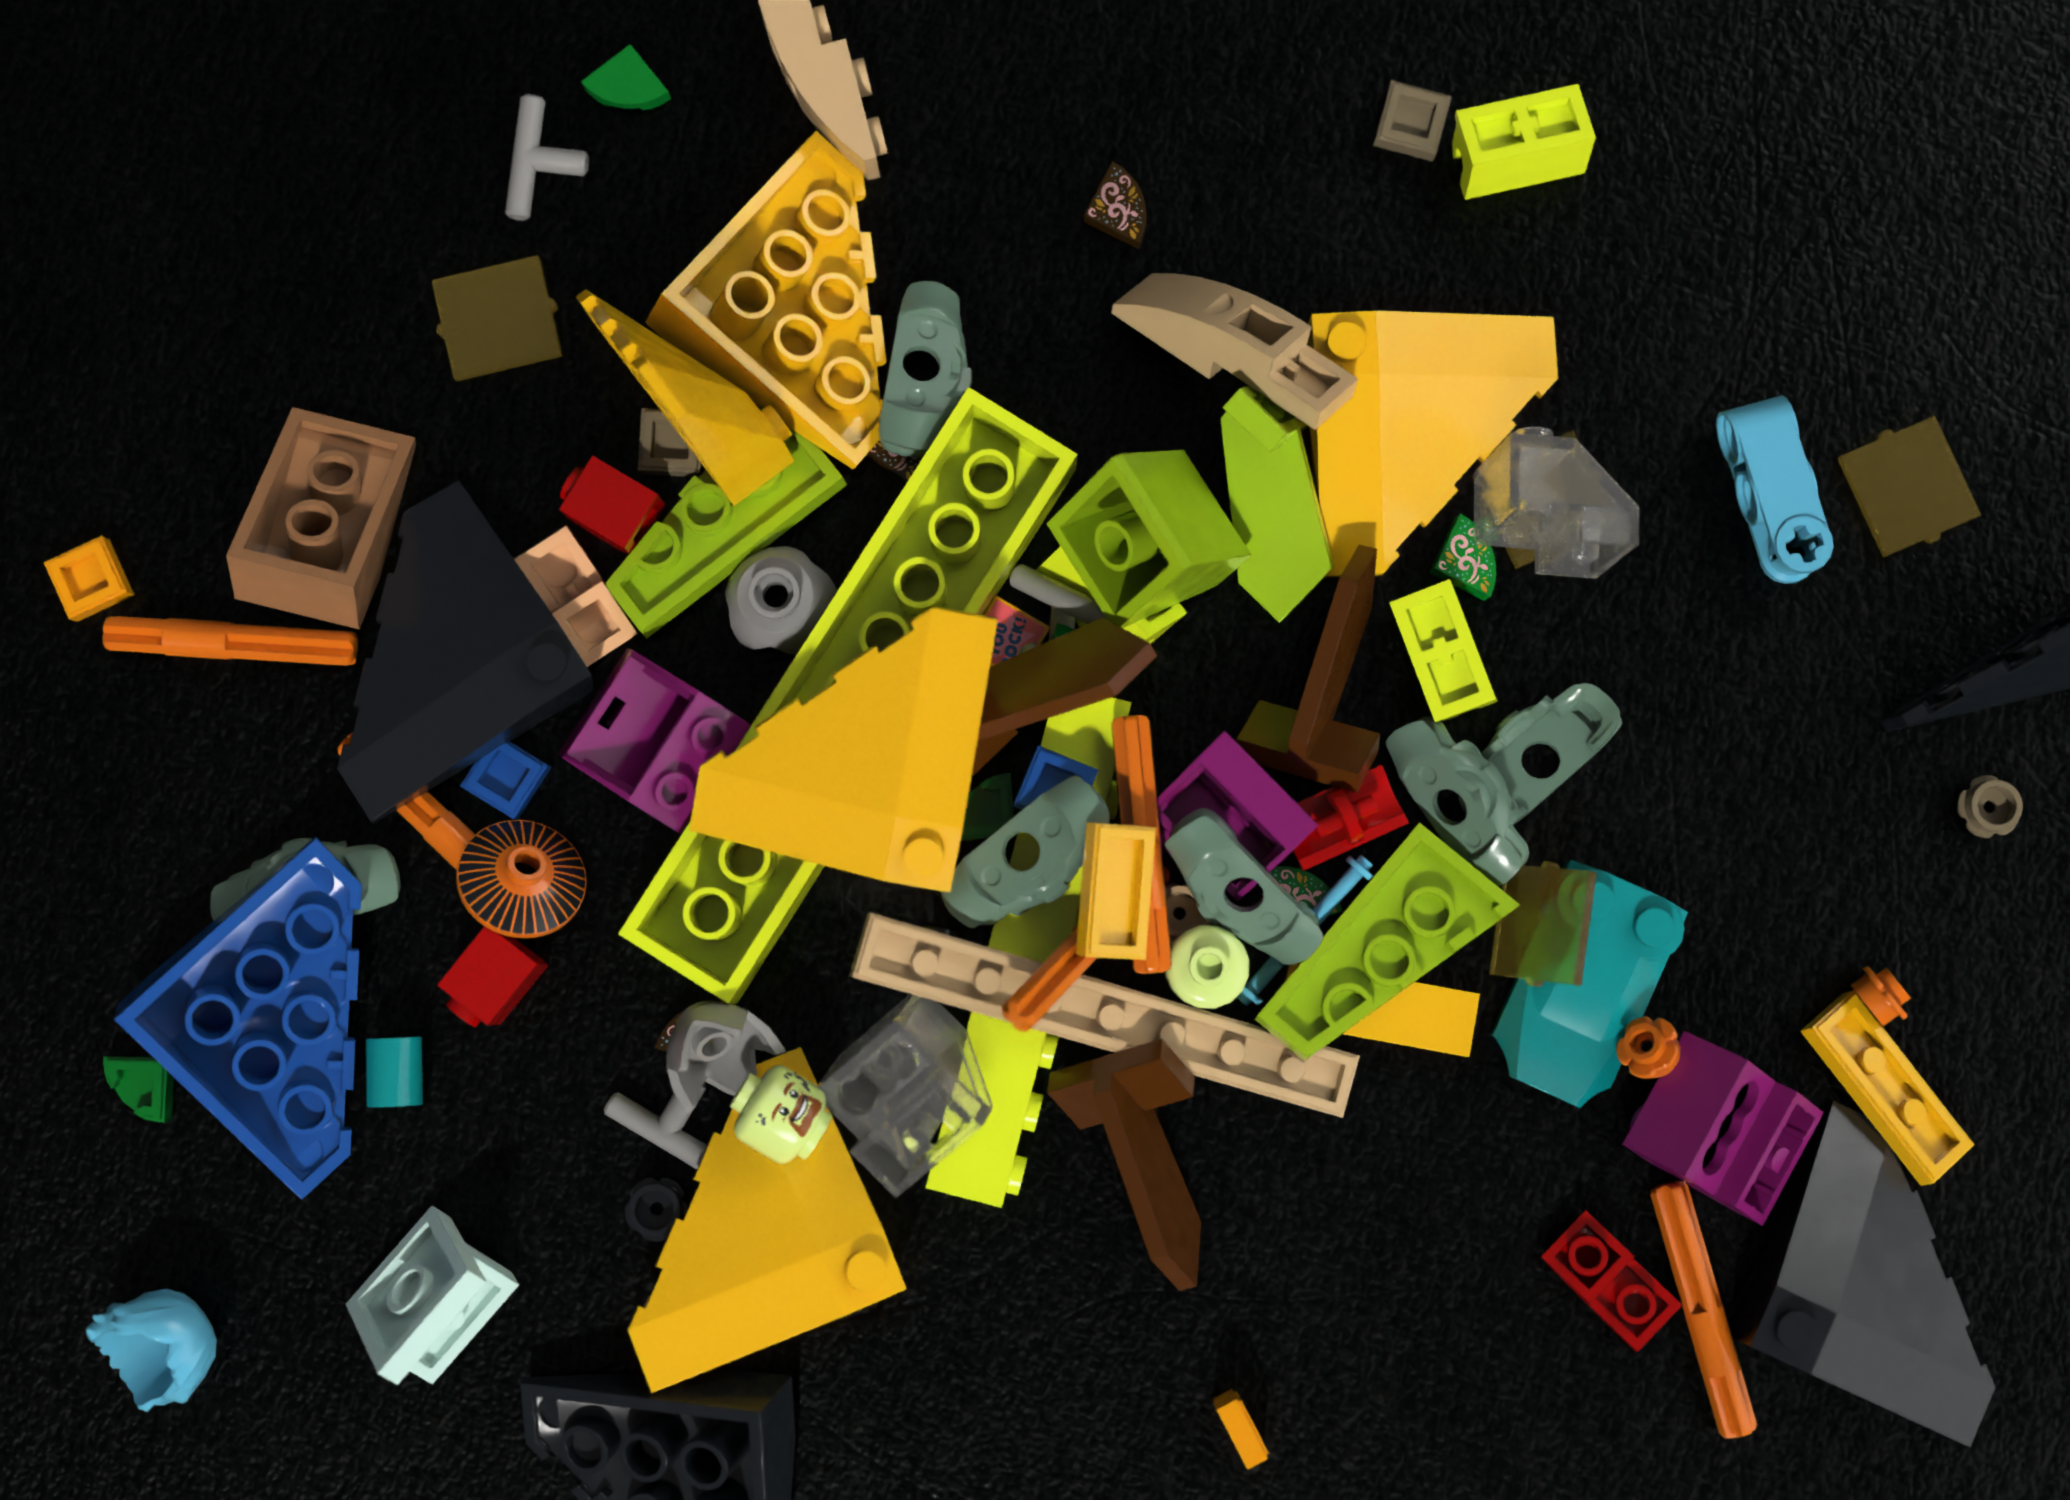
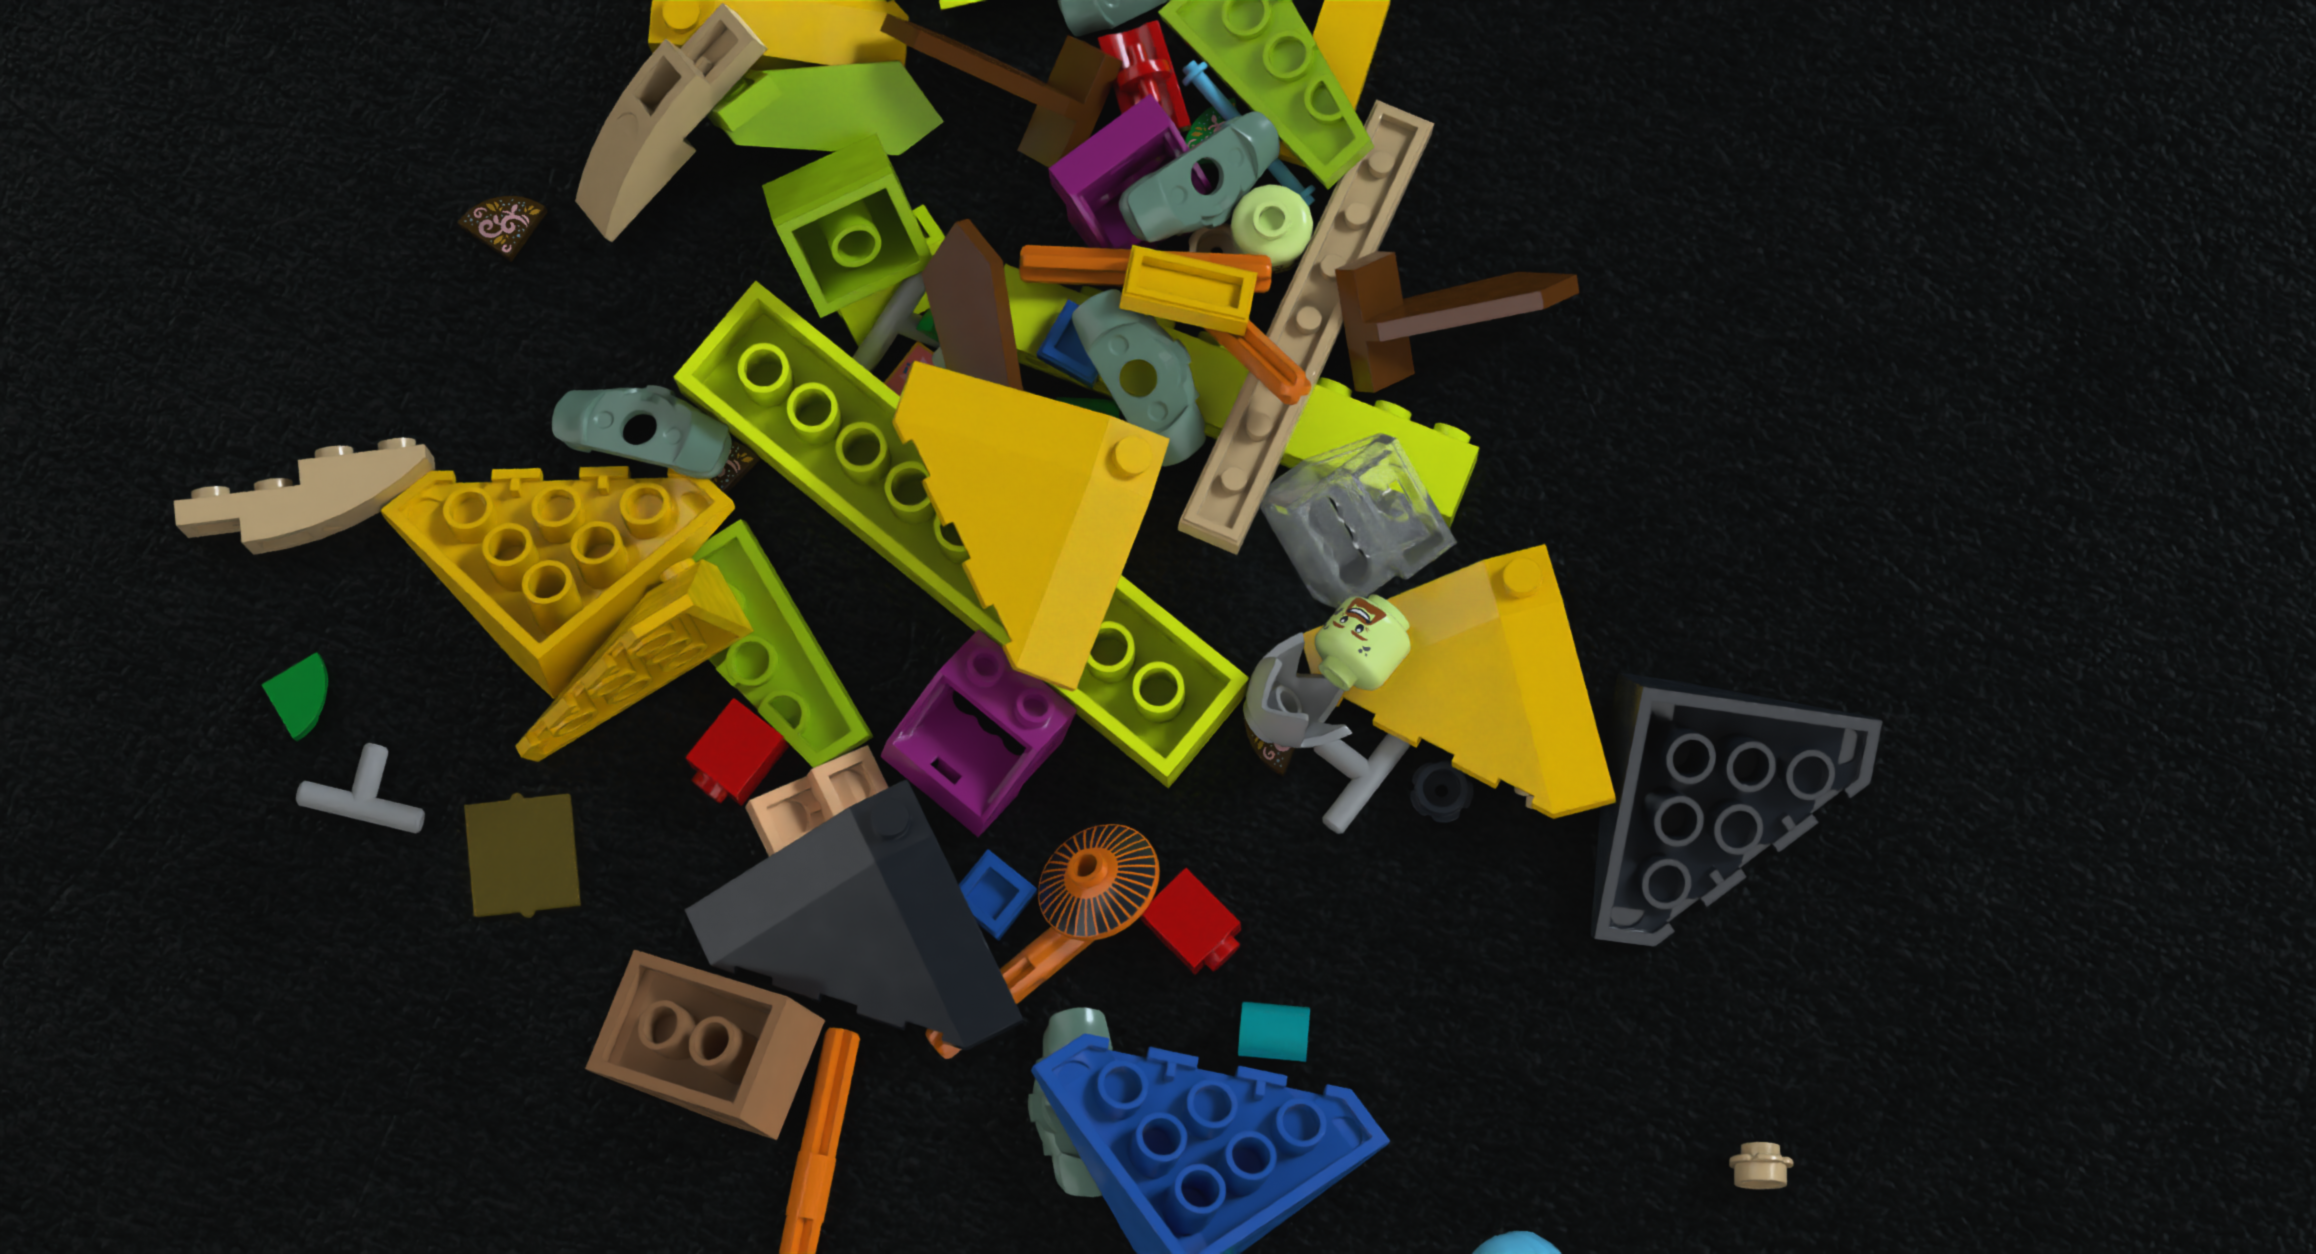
camera: 75 degrees left, 5 degrees down
light aqua bracket [346,1206,519,1385] -> none
dark tan tile [638,408,704,477] -> none
light grey piece [725,546,837,655] -> none
light orange tile [1212,1389,1269,1470] -> none

